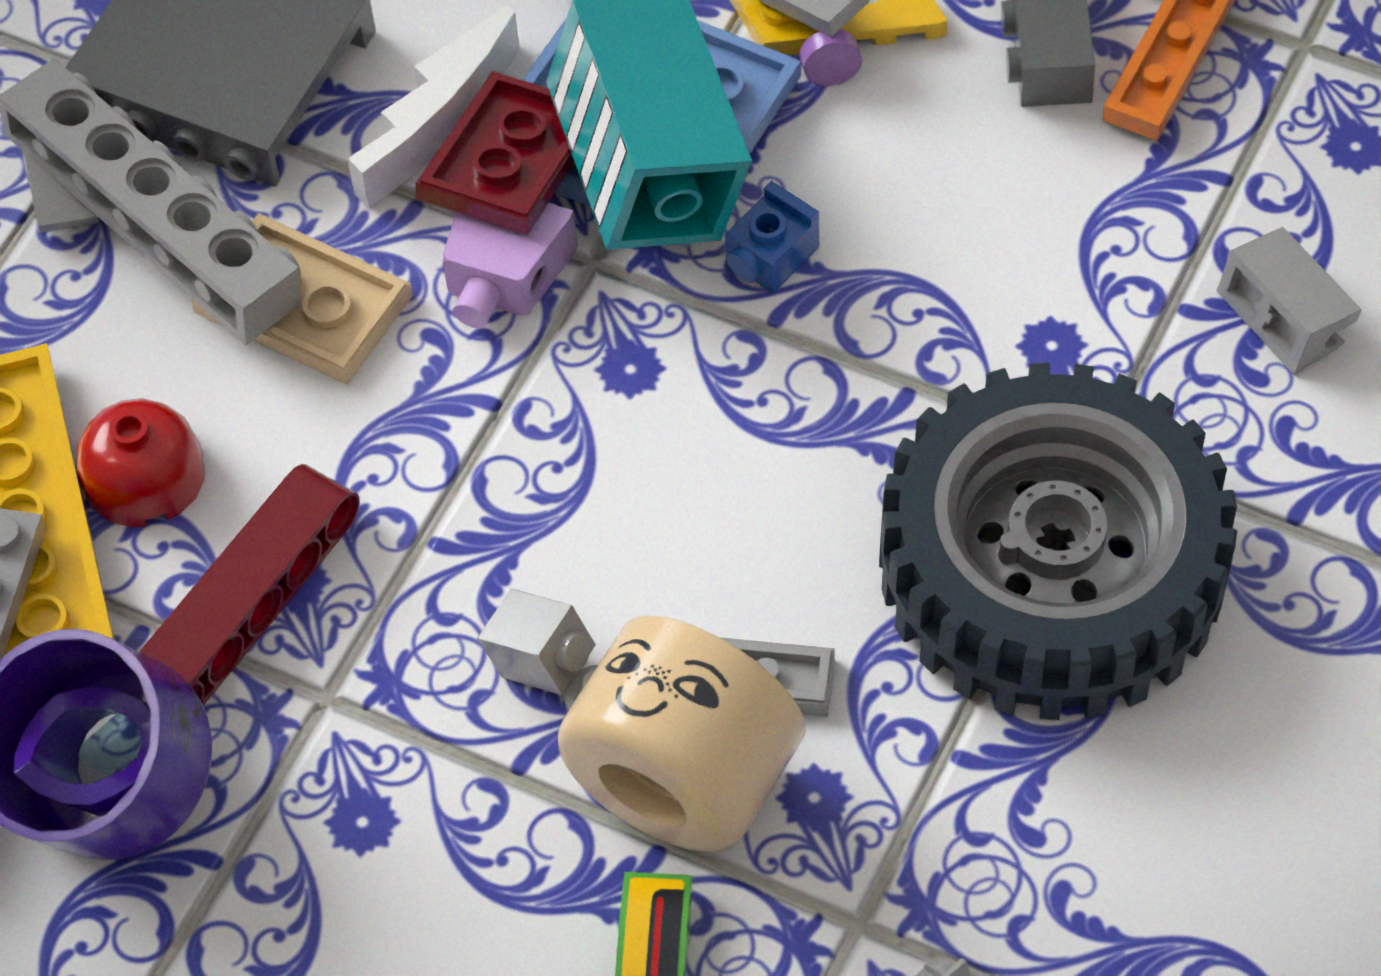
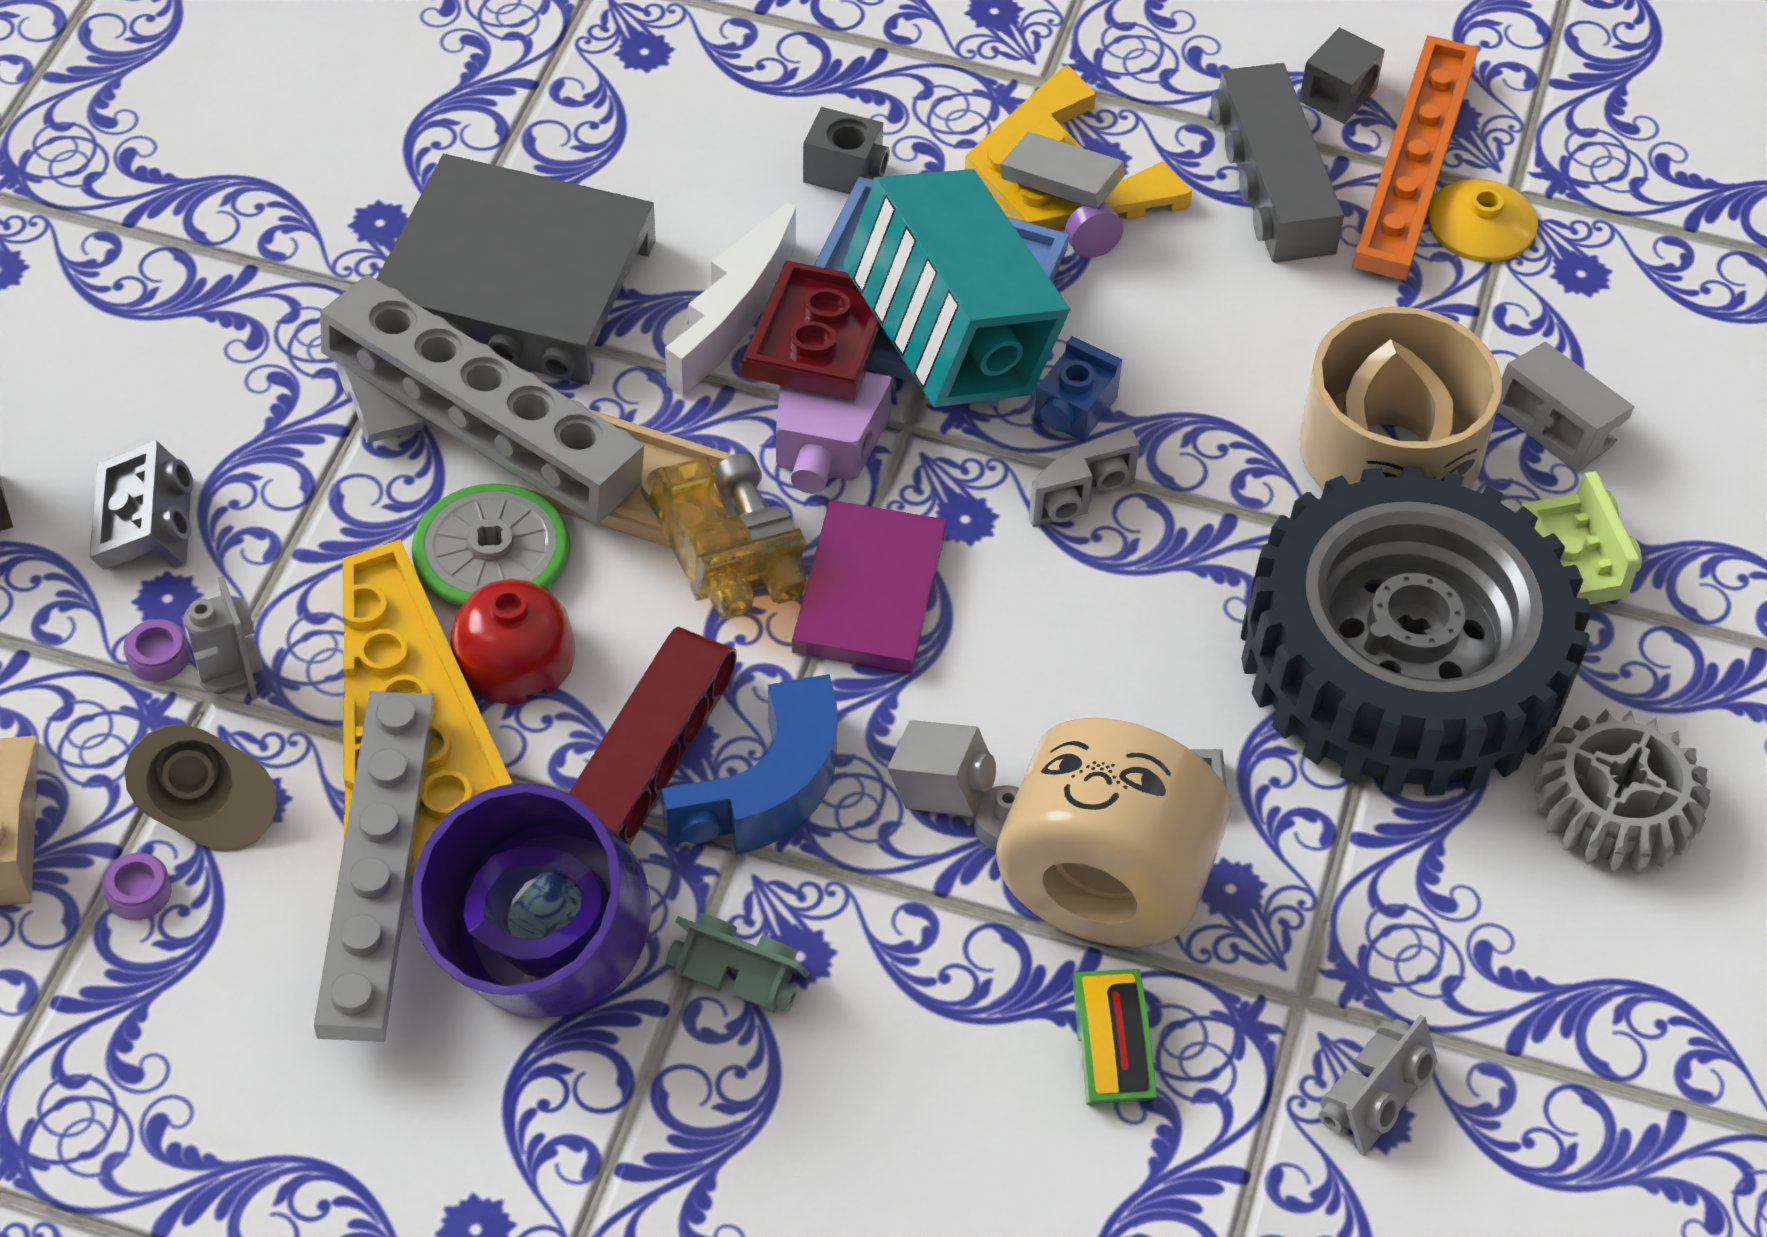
camera: 15 degrees left, 5 degrees down
none -> light grey wheel [412,483,570,607]
none -> clear yellow hips [649,453,807,619]
none -> blue arch [662,674,838,855]
none -> sand green hinge [666,913,810,1013]
none -> magenta tile [792,500,947,674]
none -> light grey slope [1029,428,1140,527]
none -> tan piece [1299,307,1502,490]
none -> yellow dish [1427,179,1538,262]
none -> yellowish green bracket [1520,471,1642,605]
none -> light grey gear [1534,709,1711,873]

